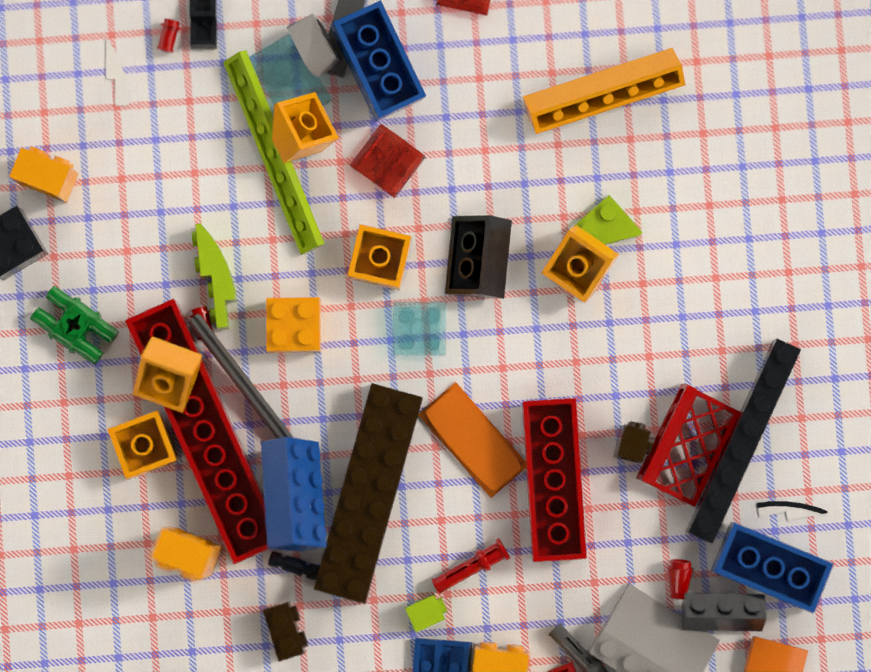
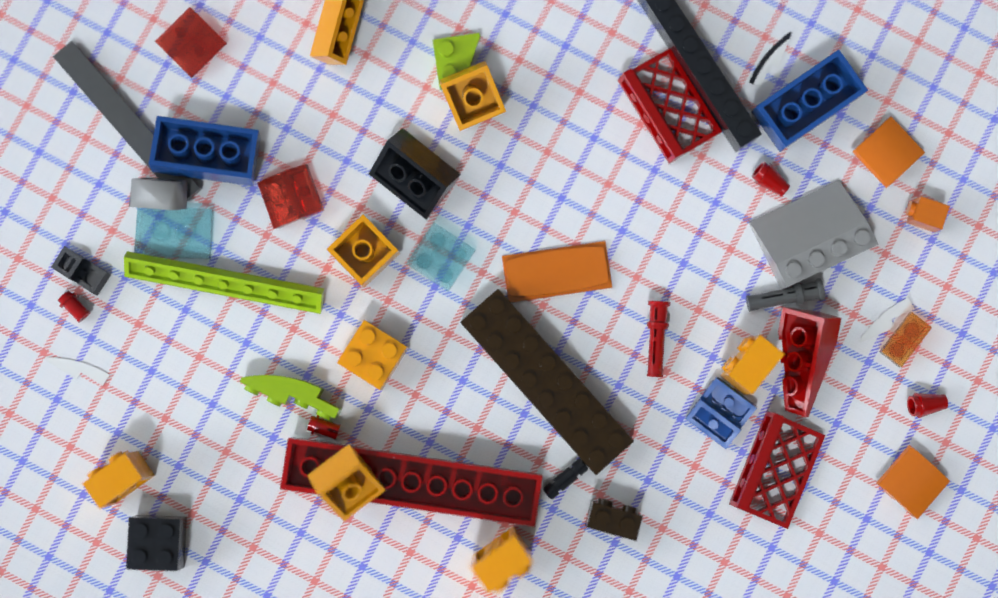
camera: 55 degrees left, 0 degrees up
green pin [30,286,119,365] -> none
light orange brick [107,410,179,480] -> none
dark grey axle [188,314,293,439] -> none
blue brick [261,437,327,552] -> none
light orange slope [272,92,339,163] -> none
lime brick [405,594,448,633] -> none
red brick [522,398,587,562] -> none
dark brown brick [613,421,654,463] -> none
black brick [681,593,766,632] -> none

